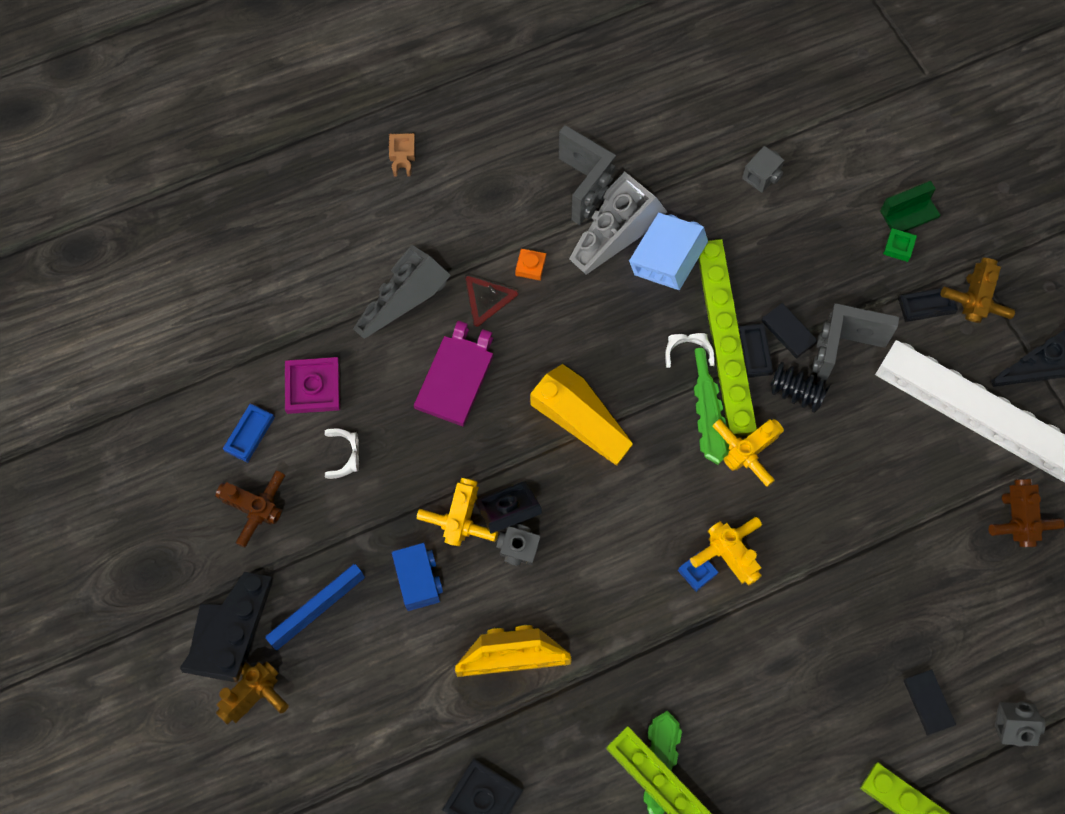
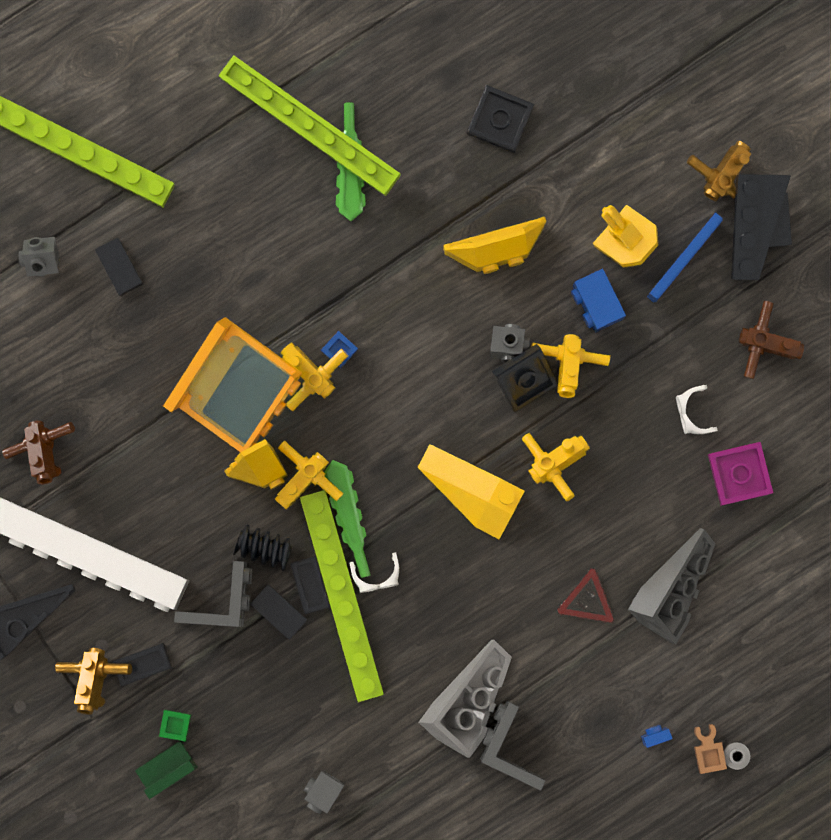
camera: 170 degrees right, 15 degrees up
blue tile [223,403,275,463] -> none
magenta tile [414,321,493,427] -> none
orange plate [515,249,546,281] -> none
light blue brick [629,213,708,290] -> none
none -> clear light blue panel [163,317,302,455]
none -> yellow wedge [225,439,288,490]
none -> yellow piece [522,433,590,501]
none -> yellow piece [593,205,658,267]
none -> blue plate [641,725,672,748]
none -> light grey plate [724,742,750,770]

